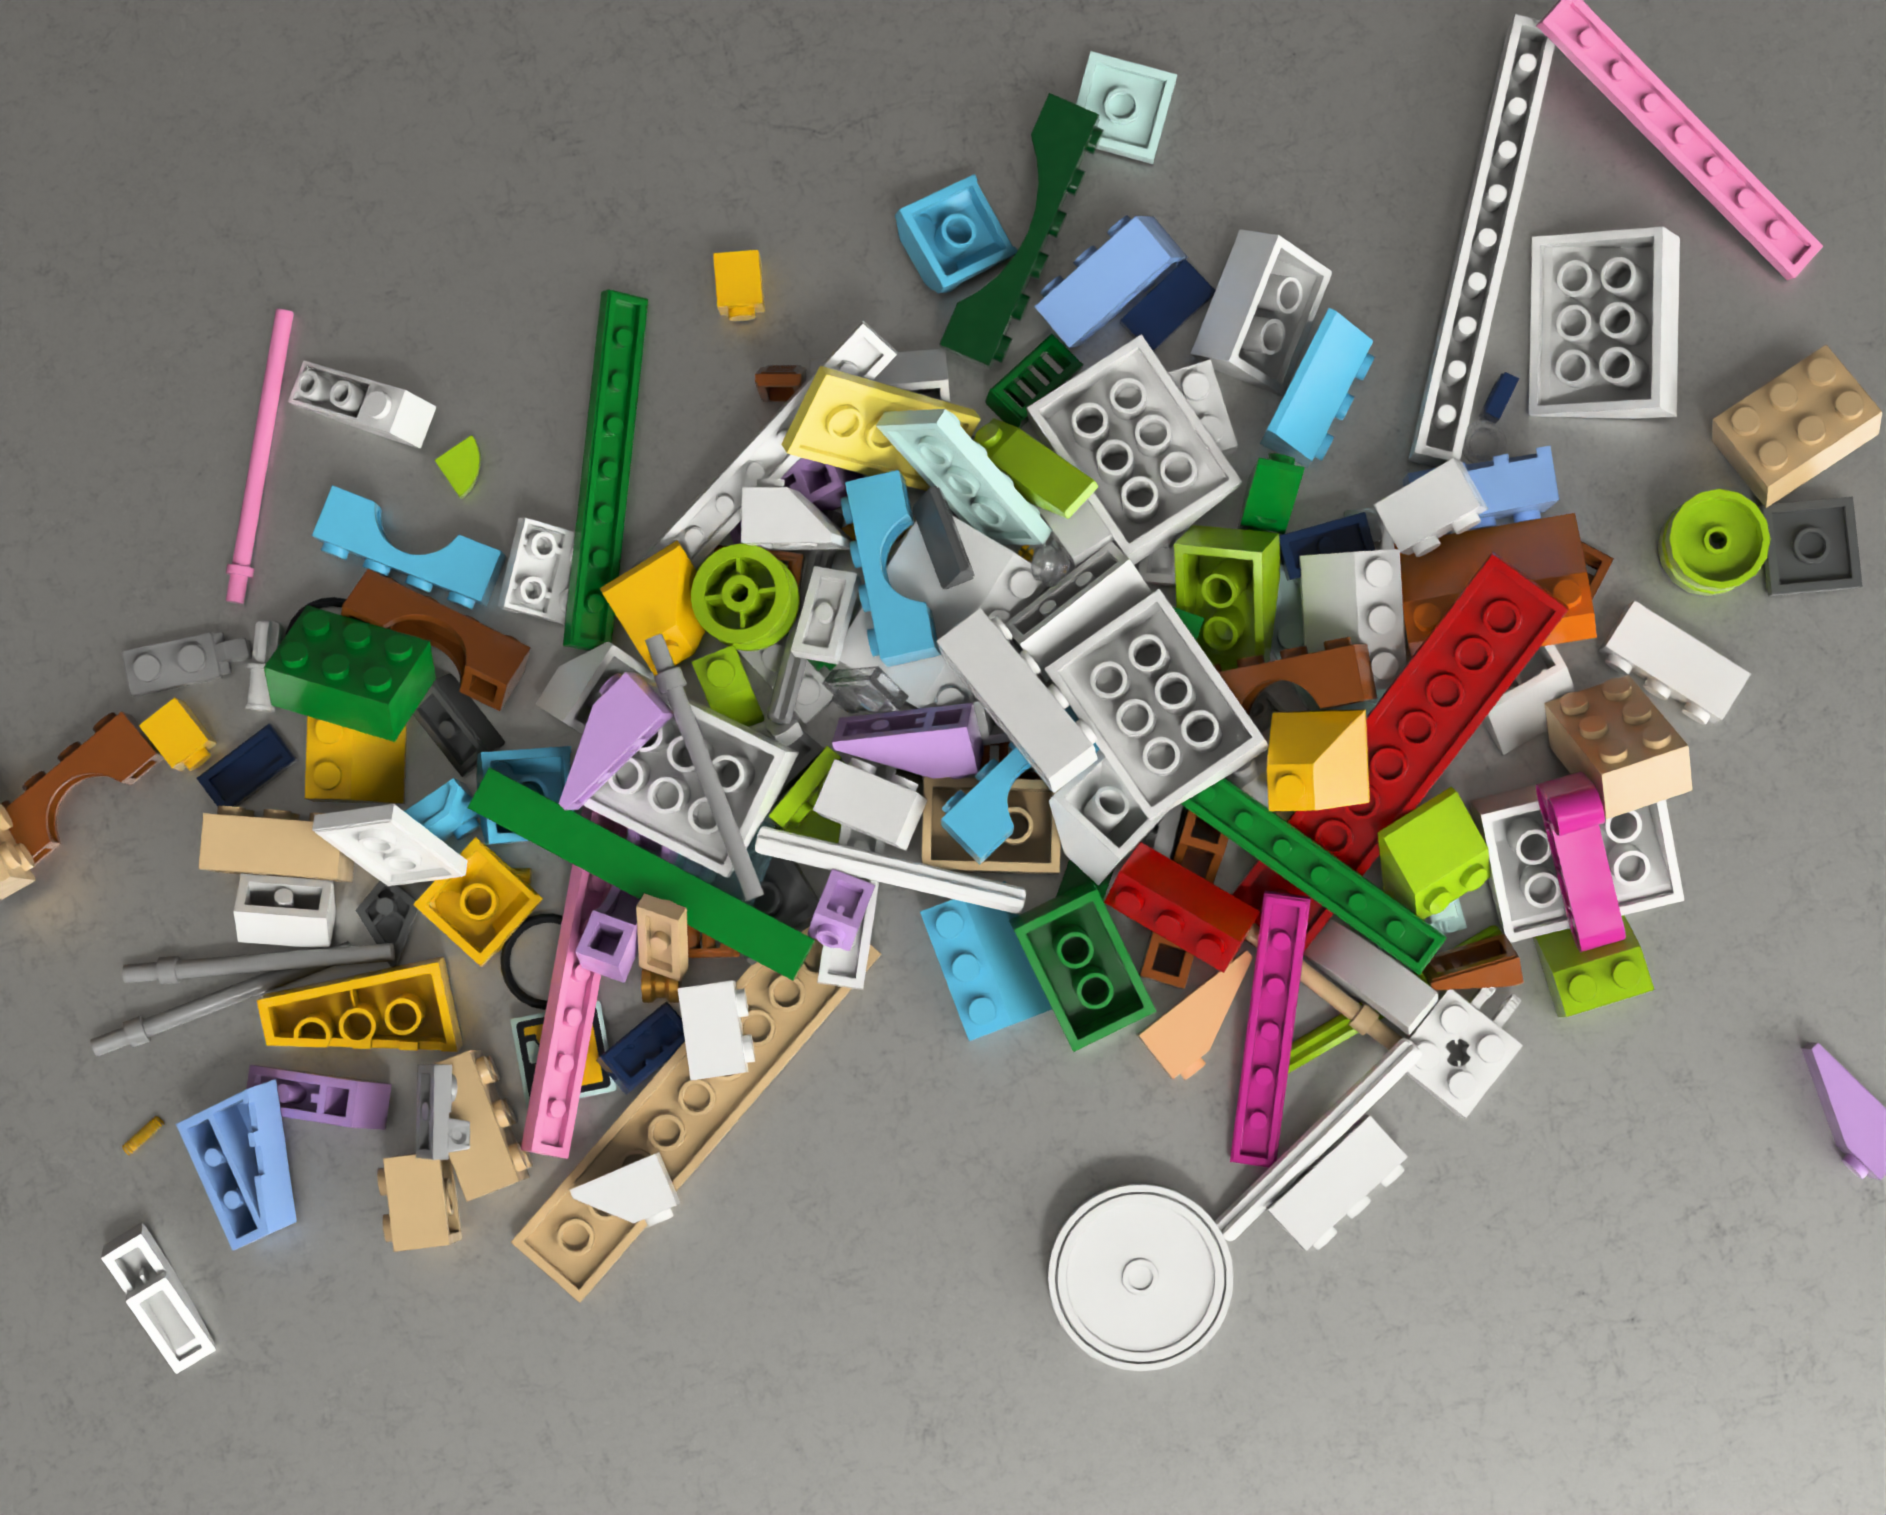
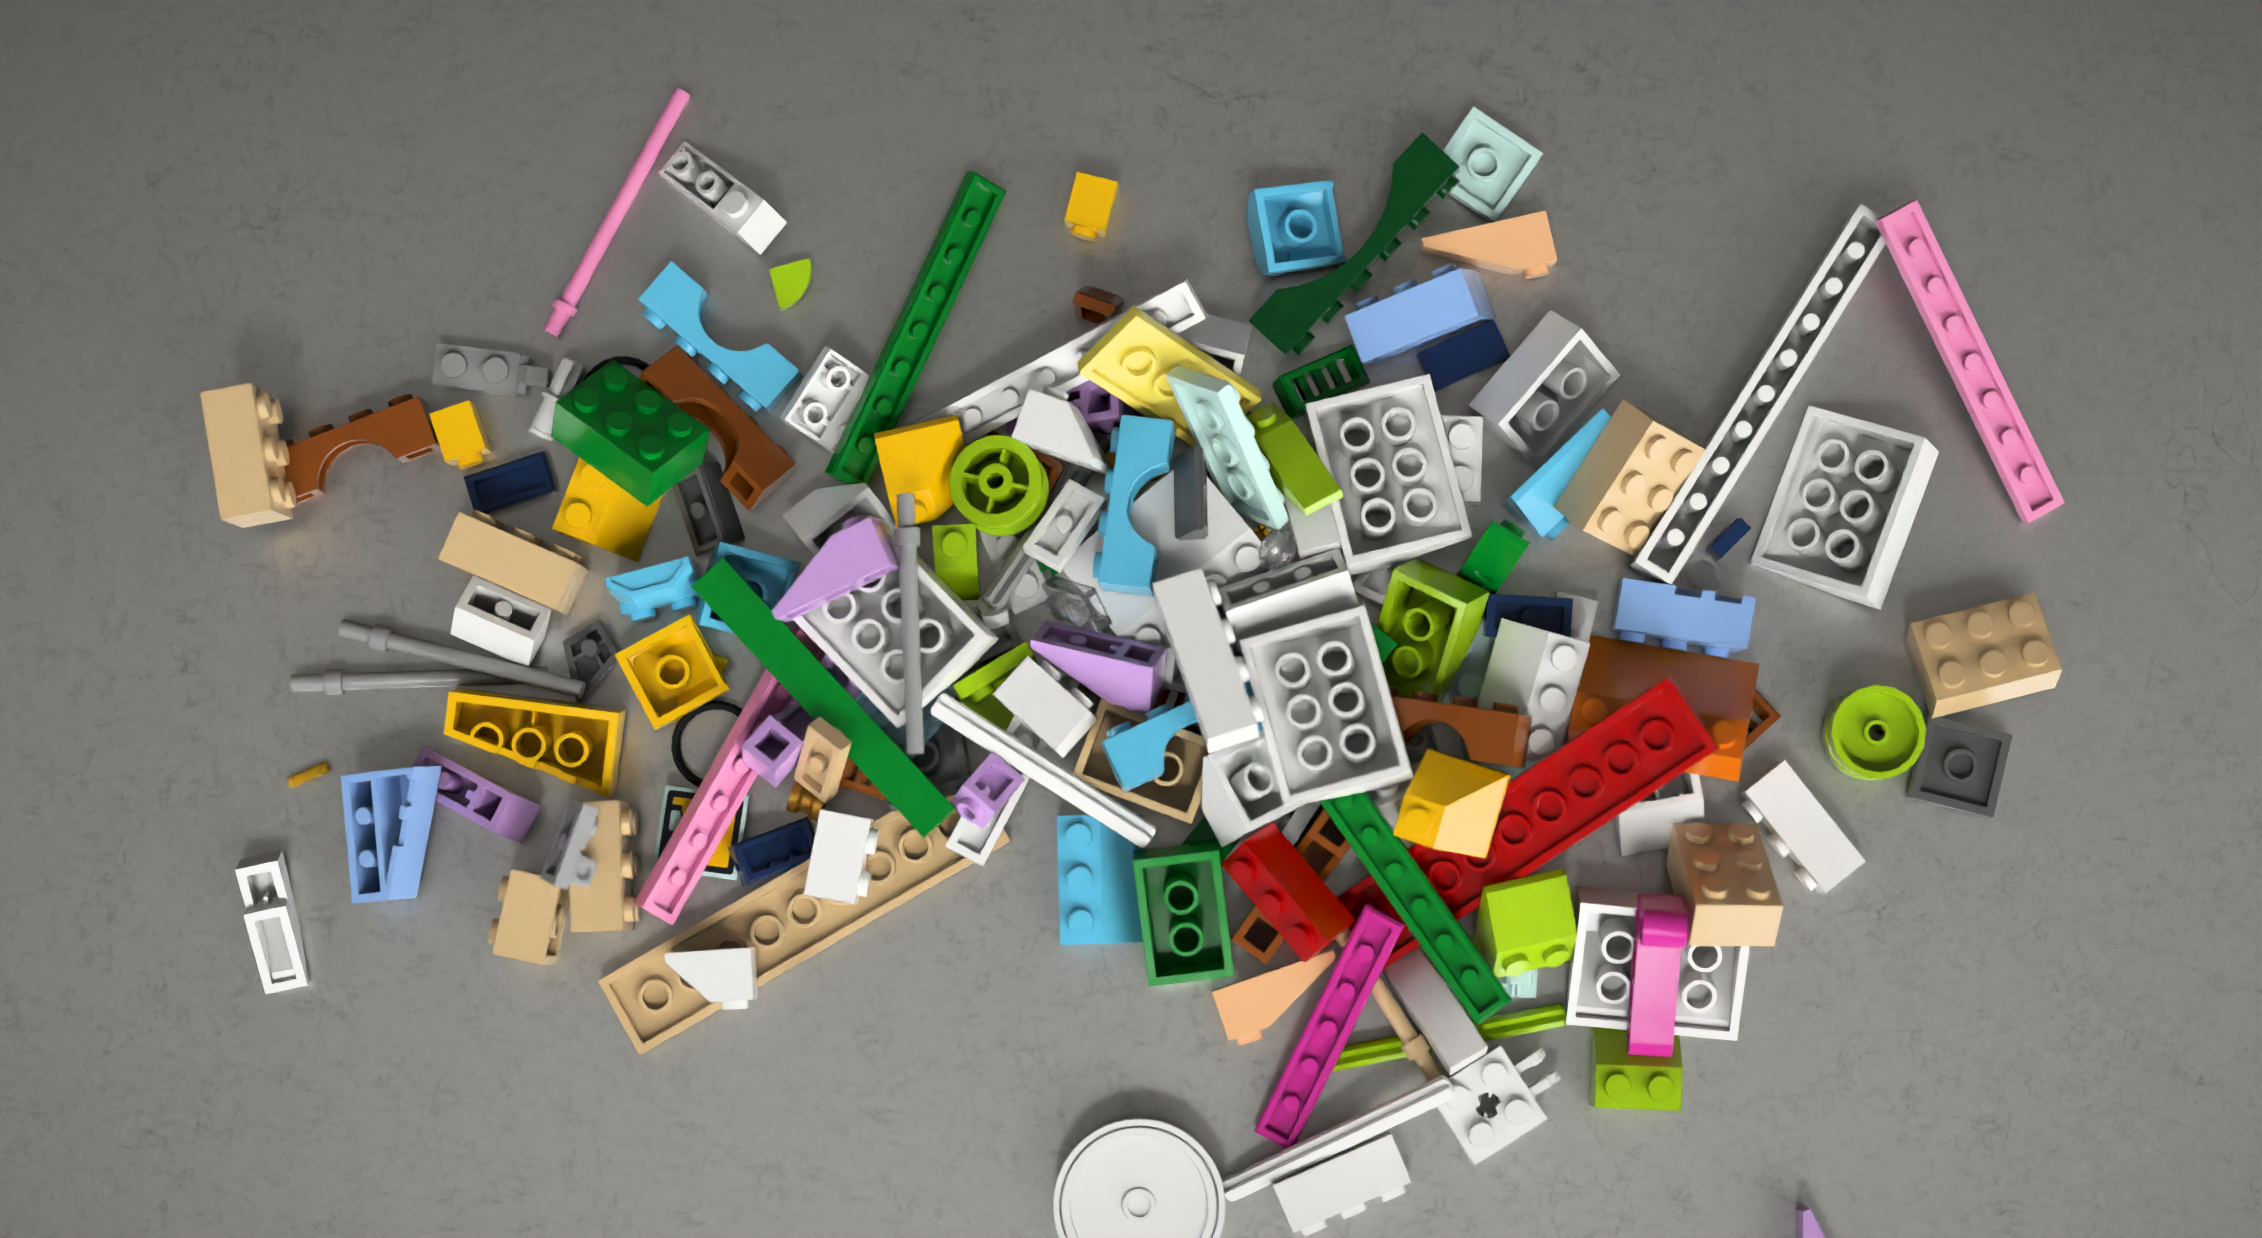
camera: 20 degrees right, 0 degrees up
white tile [312,804,468,886] -> none
white brick [1374,458,1488,557] -> none
dark orange slope [1422,934,1524,990] -> none
none -> light nougat slope [1419,210,1558,279]
none -> tan brick [1553,399,1706,557]

